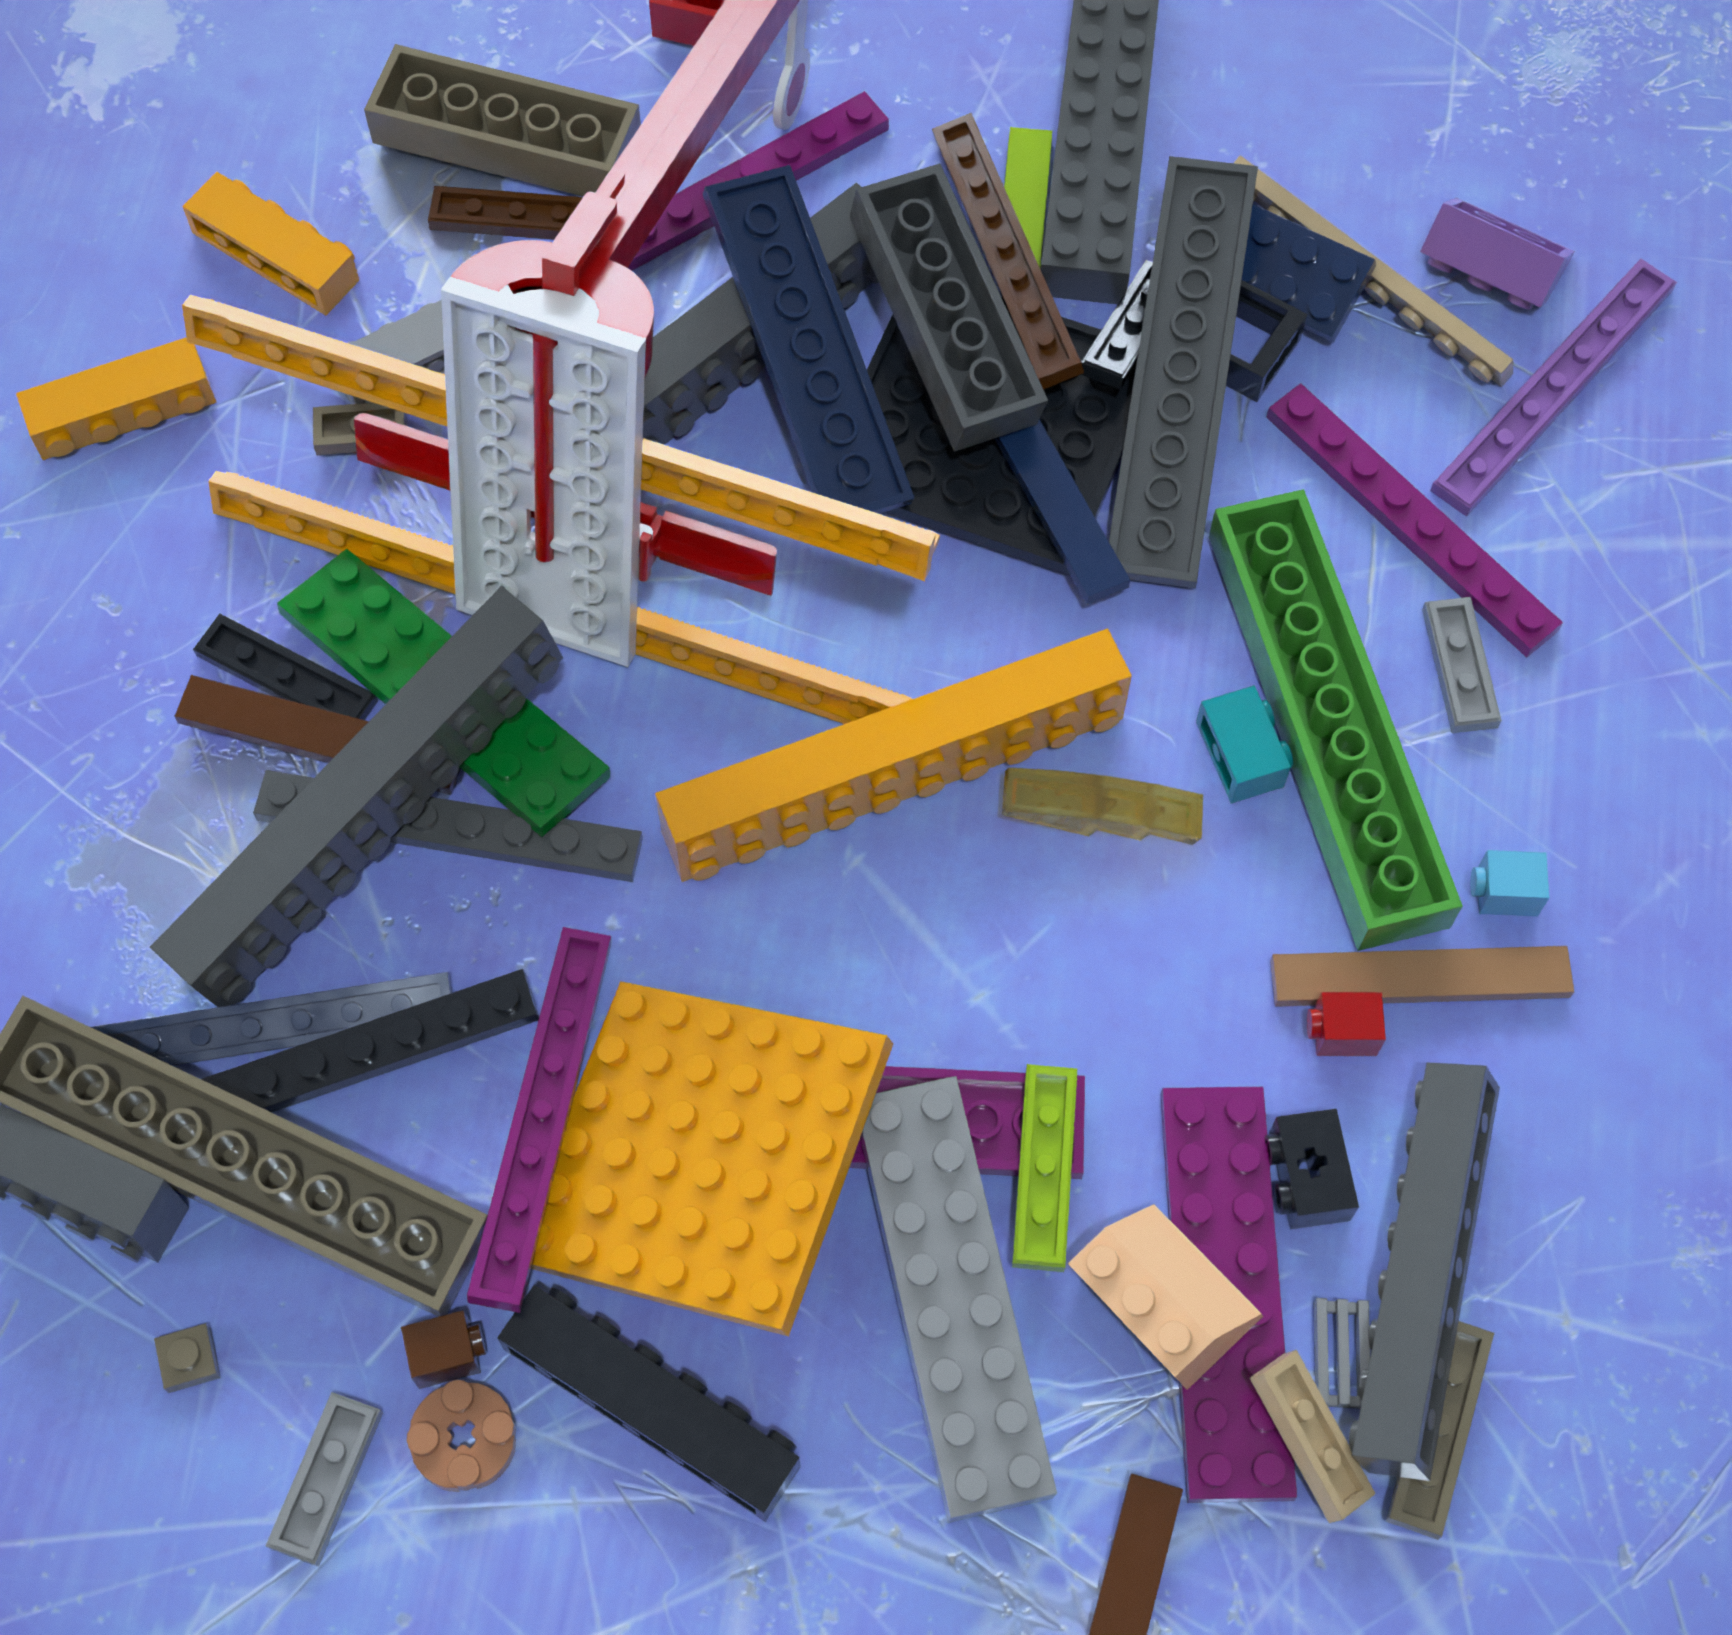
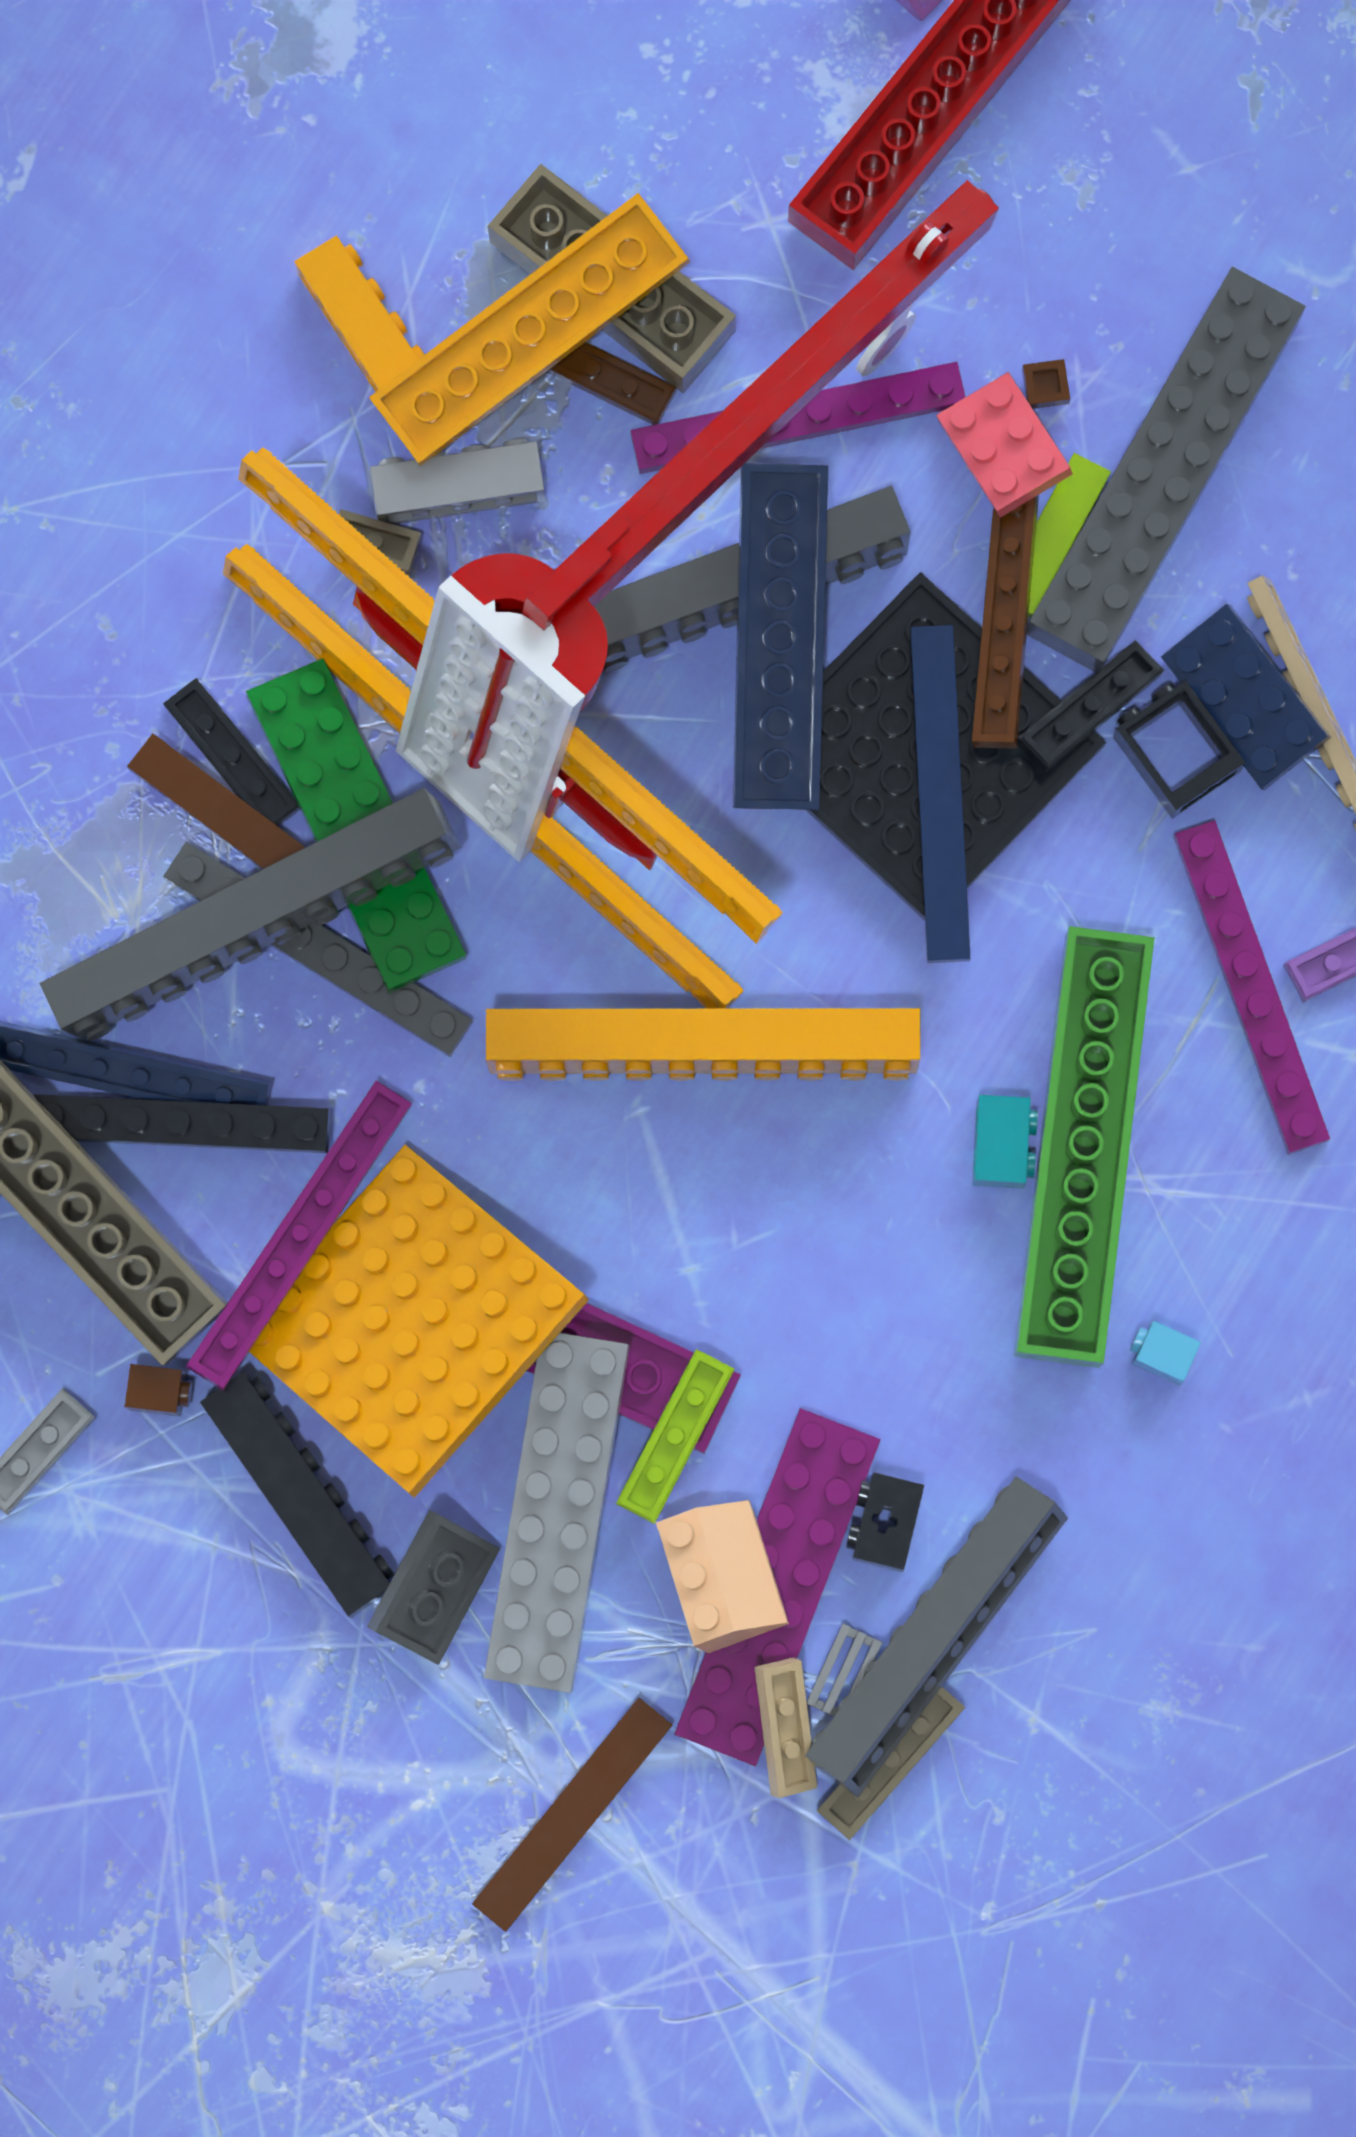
camera: 25 degrees right, 15 degrees up
light orange brick [16,337,217,460] -> none
nougat plate [406,1380,516,1492] -> none
dark grey brick [850,163,1048,452] -> none
clear yellow slope [1002,768,1203,845] -> none
dark grey plate [1109,156,1258,588] -> none
medium nougat tile [1270,946,1574,1007] -> none
red brick [1307,992,1386,1056] -> none
light grey tile [1422,597,1502,733] -> none
none -> dark grey plate [367,1510,500,1665]
none -> light orange plate [369,193,690,466]
none -> coral plate [936,372,1073,517]
none -> reddish brown plate [1022,359,1070,409]

